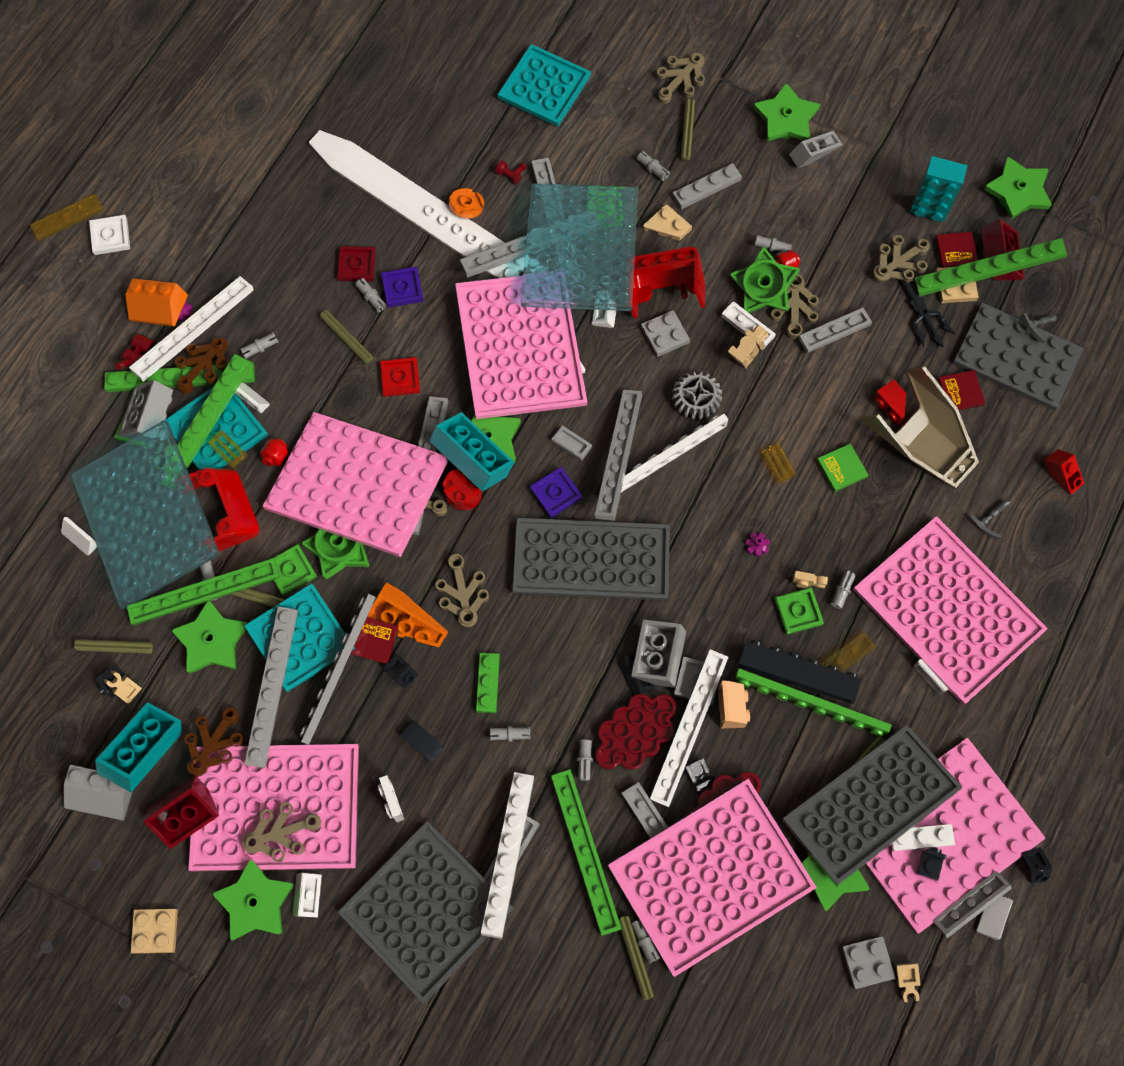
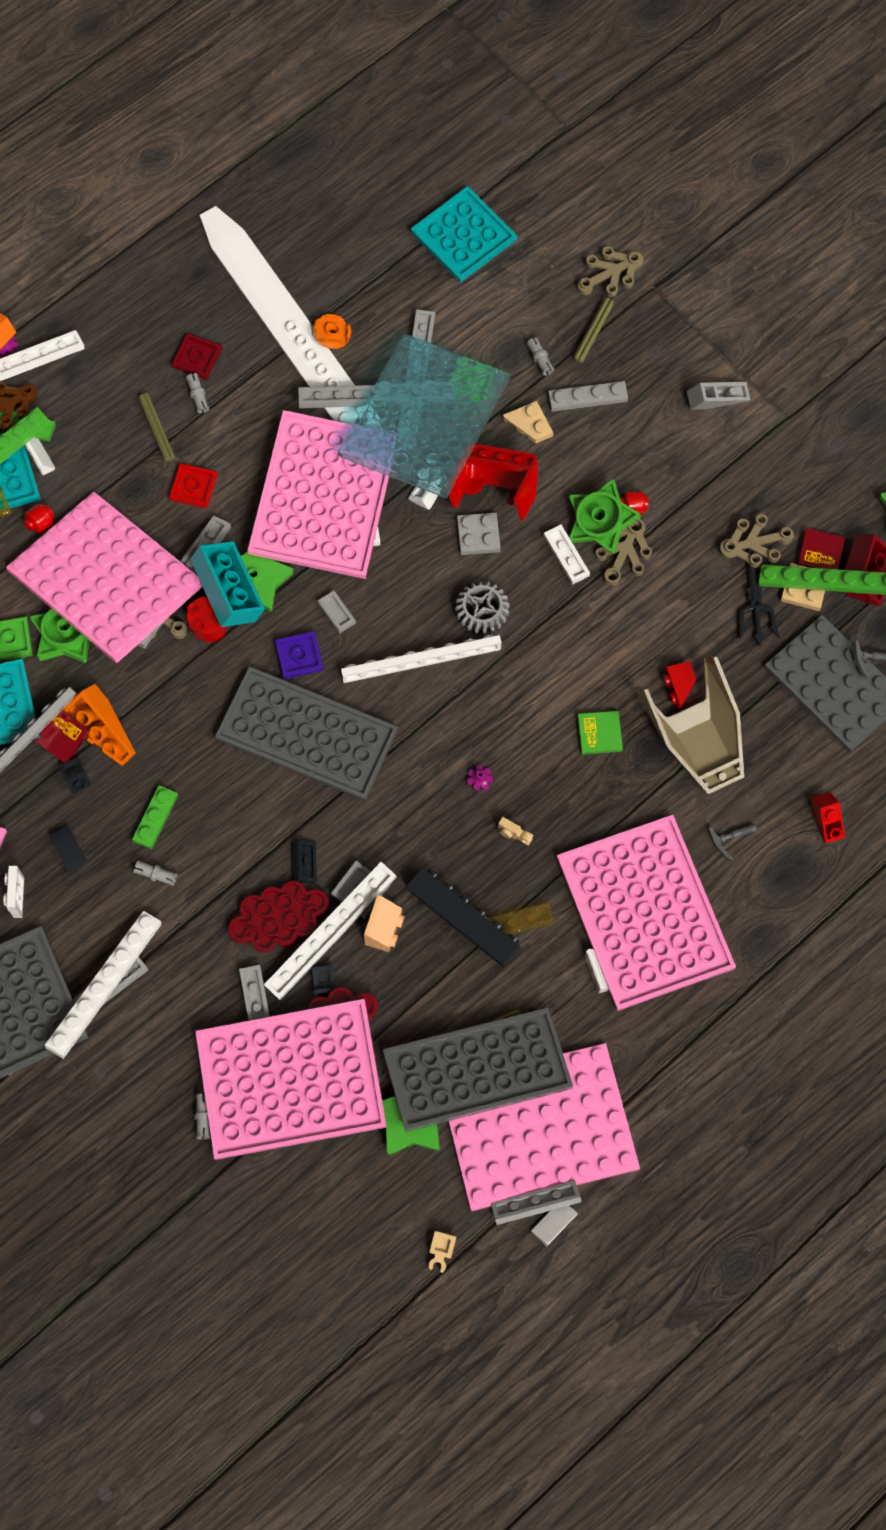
camera: 20 degrees right, 0 degrees up
light grey pin [240,332,279,359] -> none
dark purple plate [381,267,424,308] -> none
dark tan plant [435,554,489,627] -> none
dark red piece [495,160,526,185] -> none
bright green plate [551,770,621,936] -> none
light grey axle [577,739,593,781] -> none
light grey plate [595,390,642,521] -> none
olive axle [619,916,654,1000] -> none
light grey slope [631,620,686,688] -> none
tan hips [728,324,769,368] -> none
bright green plate [734,669,891,737] -> none
bright green plate [754,84,820,141] -> none
light grey pin [754,235,792,252] -> none
clear yellow tile [762,442,796,483] -> none
bright green tile [774,587,824,635] -> none
light grey plate [798,308,872,353] -> none
light grey axle [831,571,855,609] -> none
light grey plate [841,936,896,989] -> none
white plate [891,824,955,851] -> none
teal brick [910,156,968,222] -> none
black bracket [916,847,947,881] -> none
dark red tile [938,370,985,411] -> none
black bracket [1021,847,1052,884] -> none

